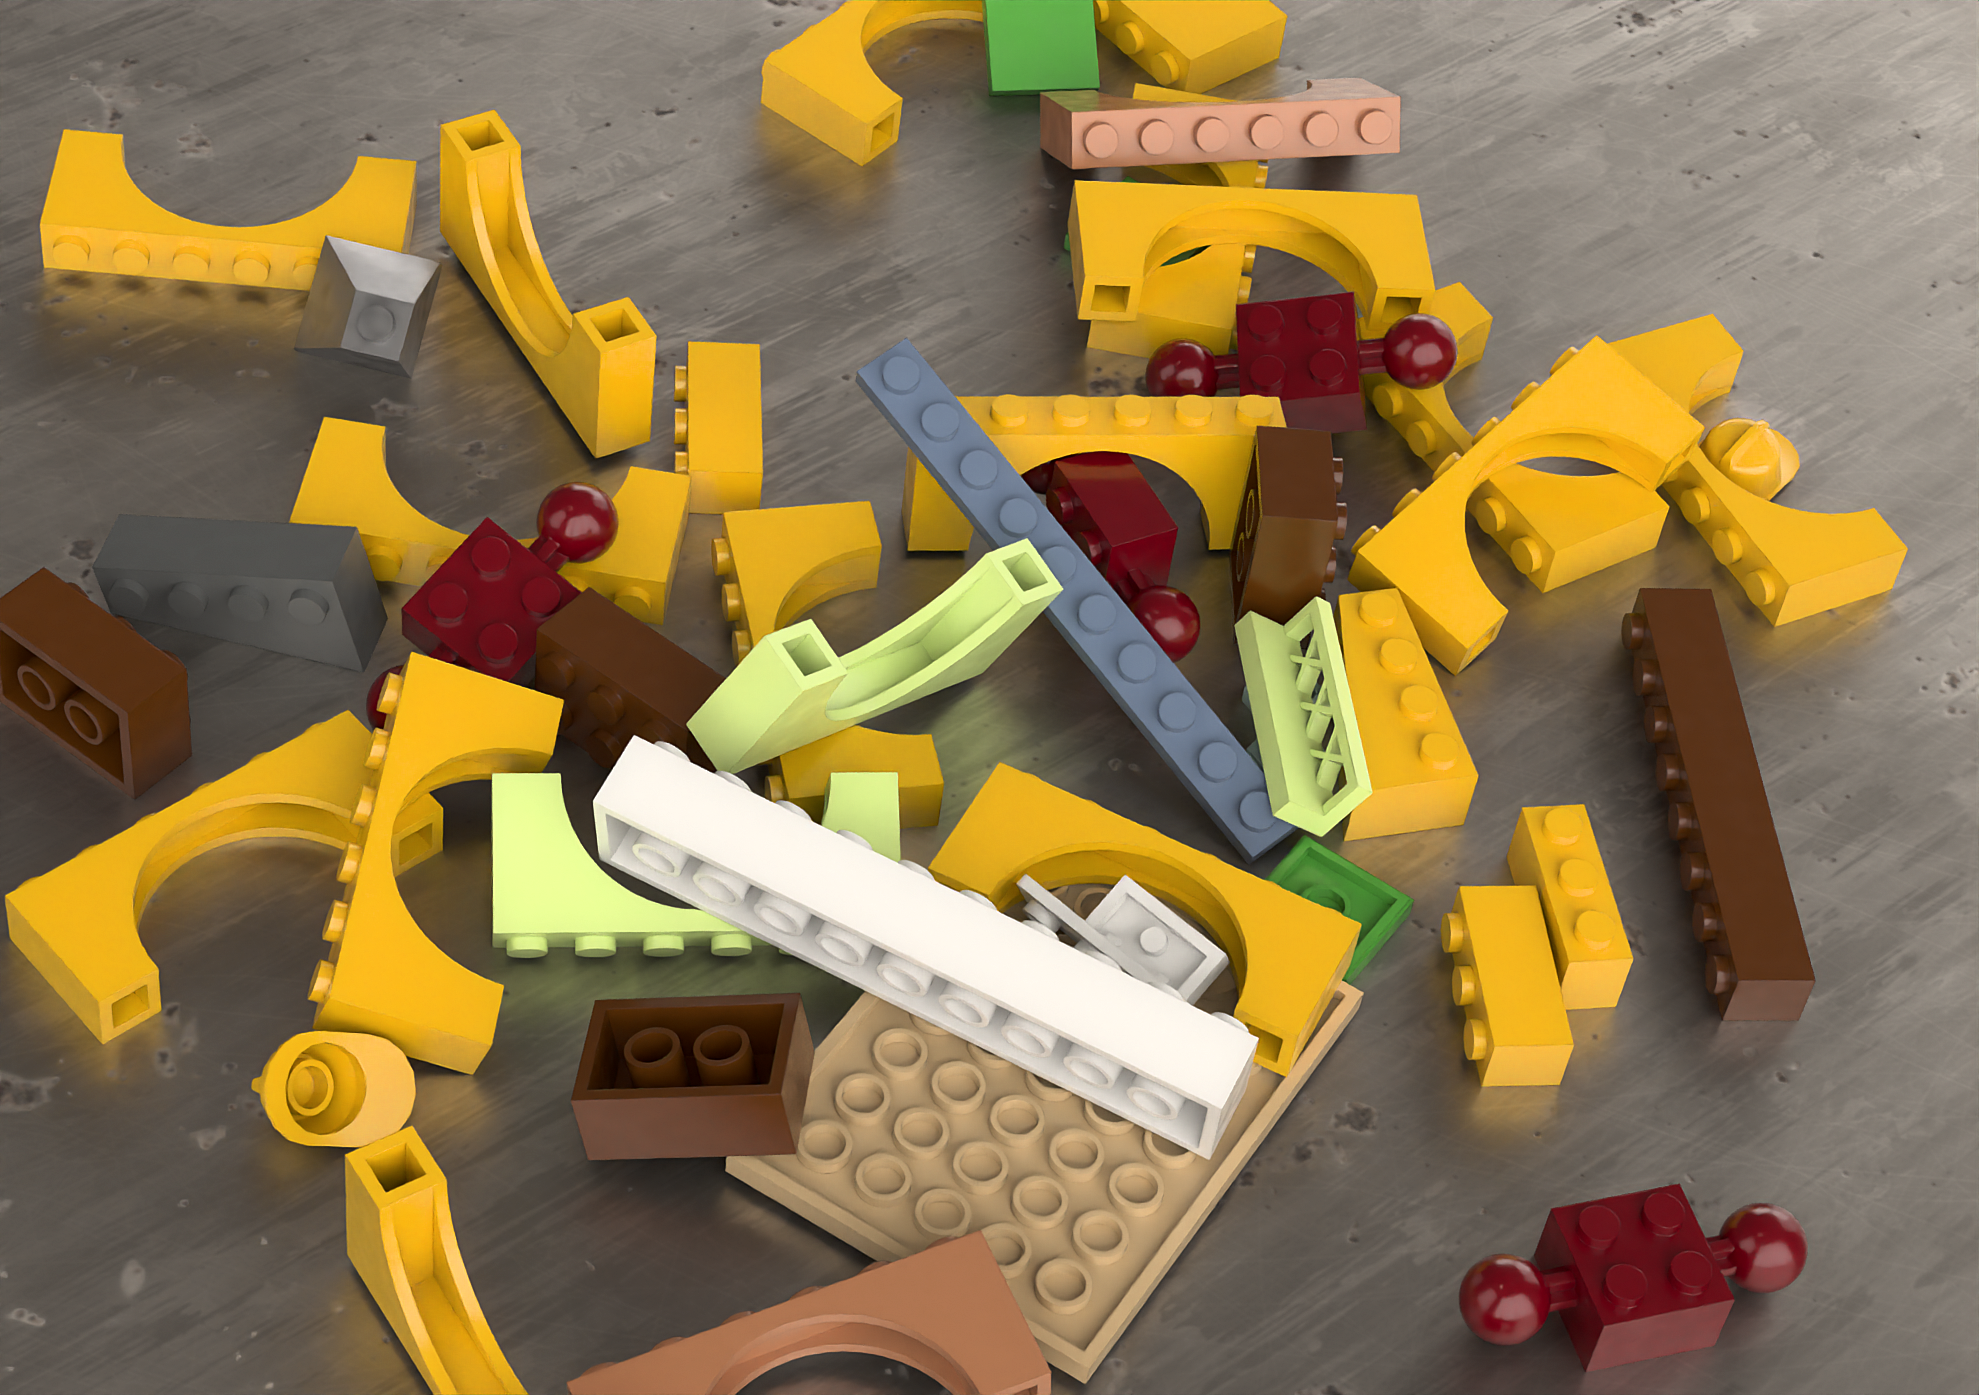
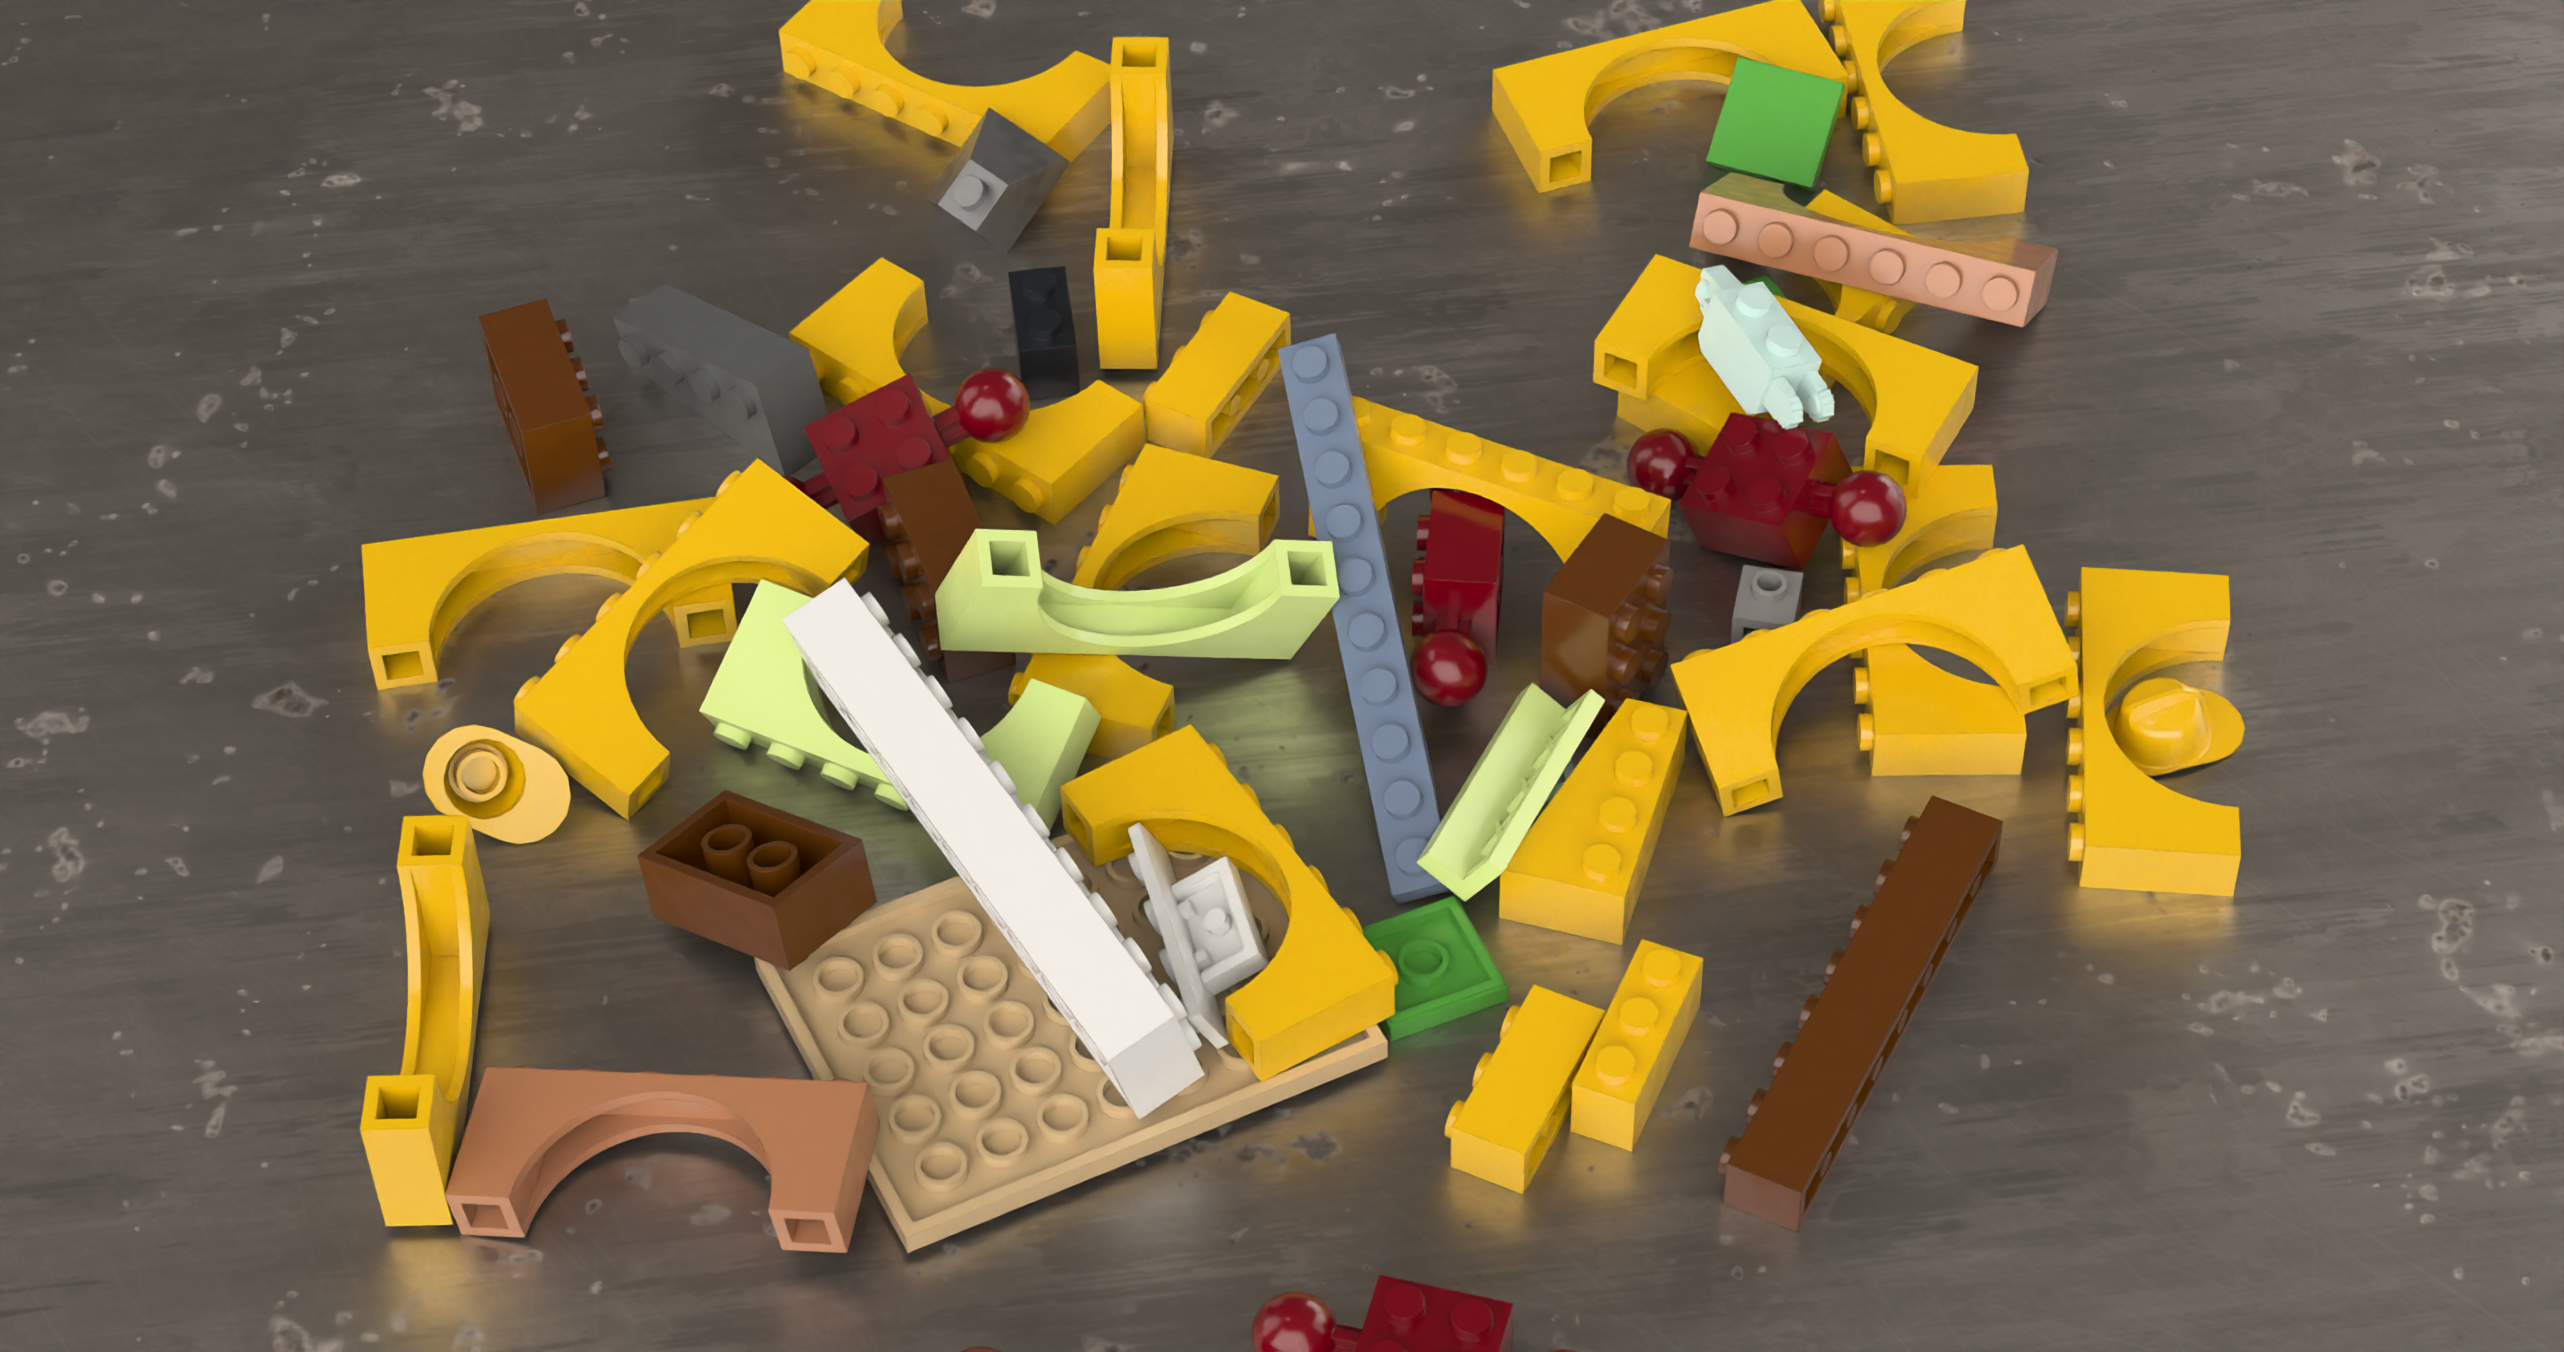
camera: 40 degrees right, 0 degrees up
none -> black brick [1008,266,1080,400]
none -> light aqua hinge [1694,265,1835,429]
none -> light grey brick [1731,565,1803,644]

